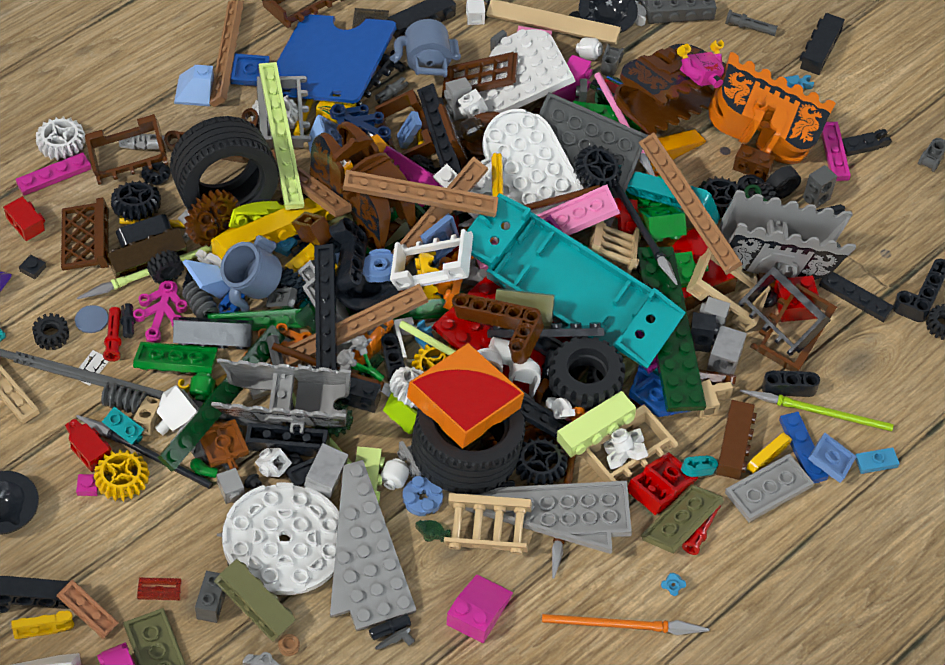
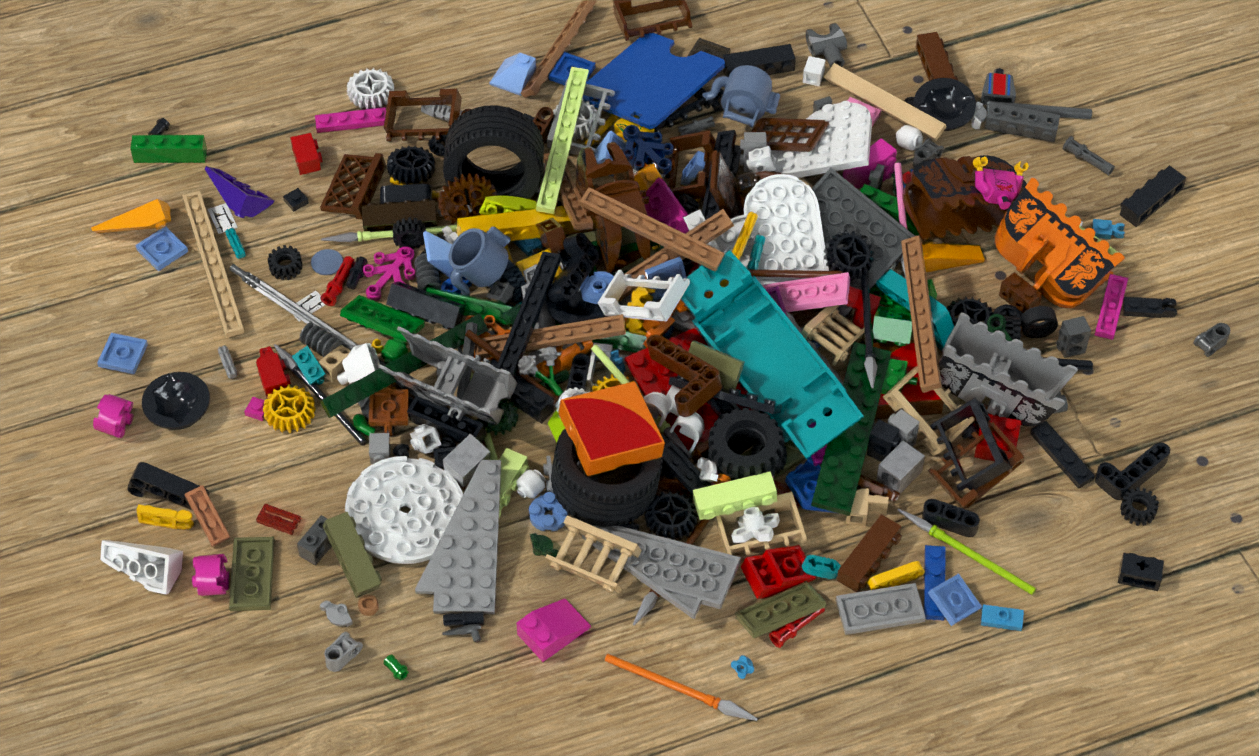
camera: 25 degrees right, 0 degrees up
none -> light grey axle [218,345,238,379]
none -> teal axle [747,235,765,270]

